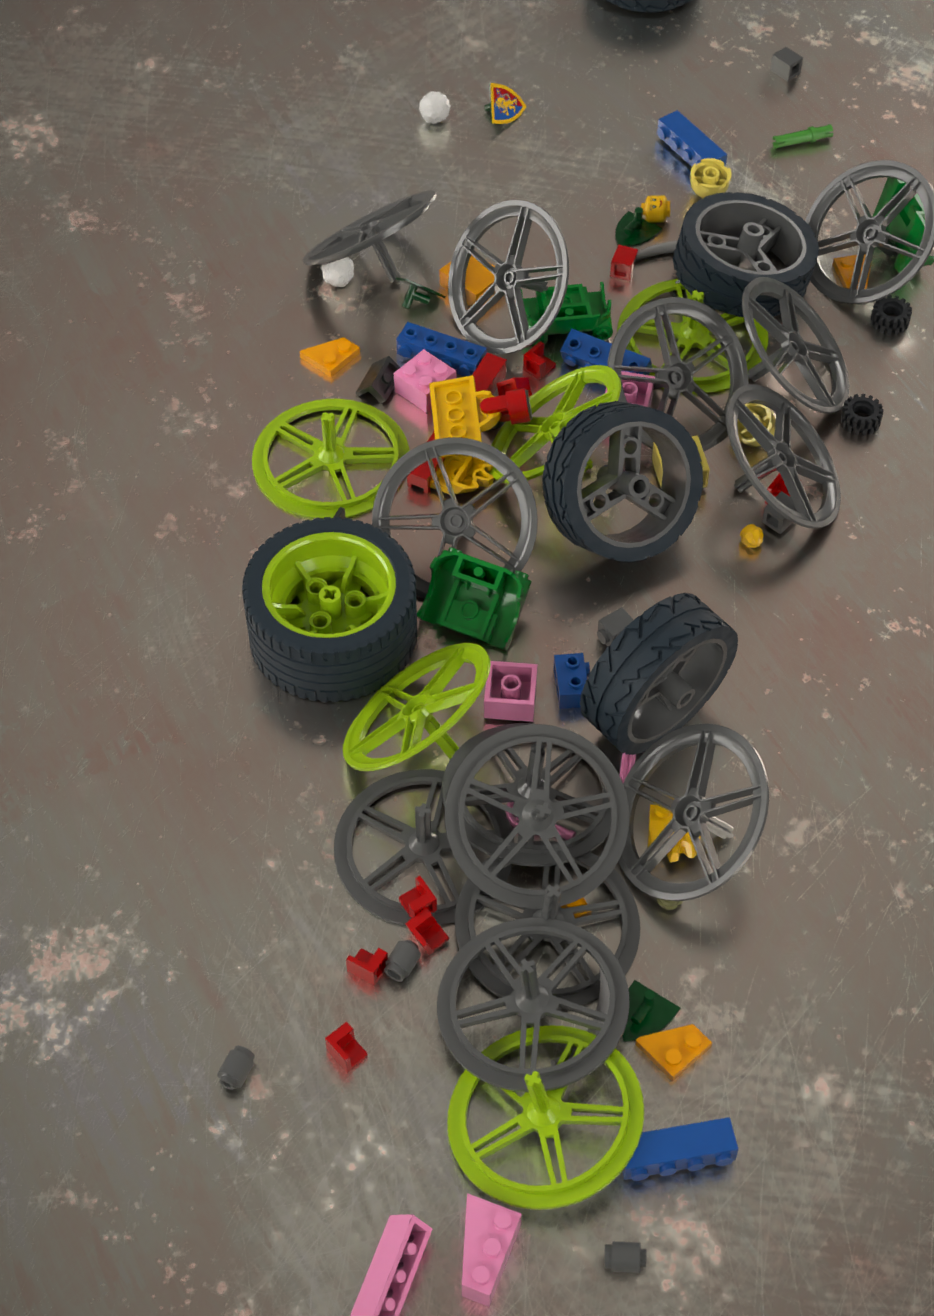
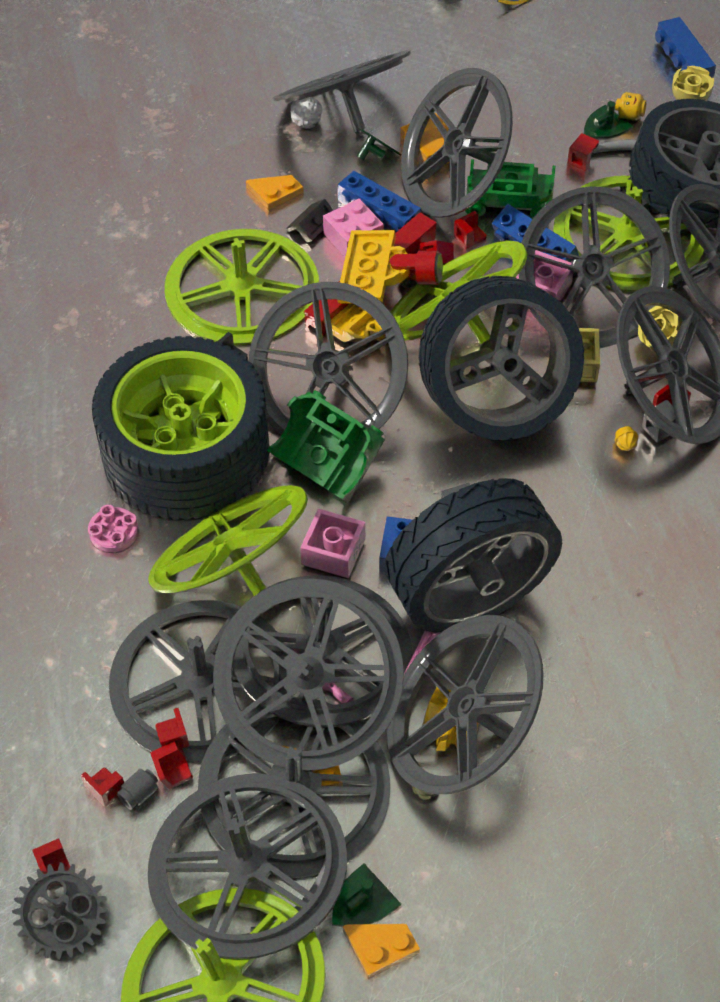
camera: 15 degrees right, 0 degrees up
none -> dark grey gear [12,863,108,960]
none -> bright pink tile [88,505,139,552]

